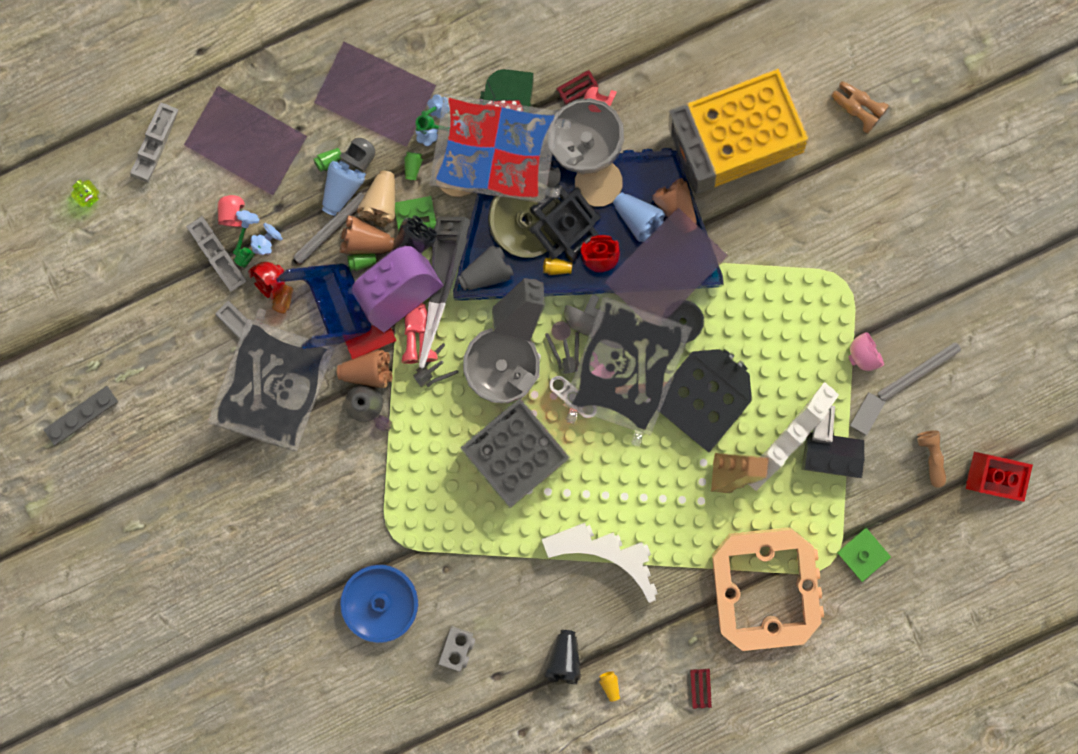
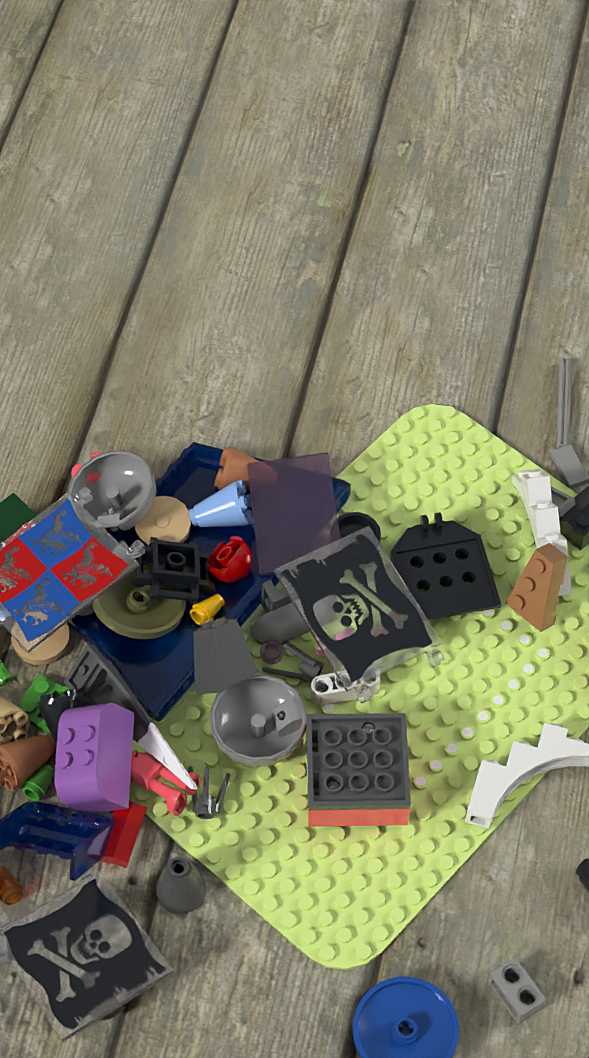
camera: 50 degrees left, 30 degrees down
nougat cone [337,350,393,388] -> none
plate [373,415,392,432] -> none
dark grey cone [457,245,513,291] -> none
dark red tile [556,70,599,105] -> none
yellow piece [668,68,808,195] -> none
medium nougat piece [831,81,889,134] -> none
bright pink cylinder [848,332,884,371] -> none

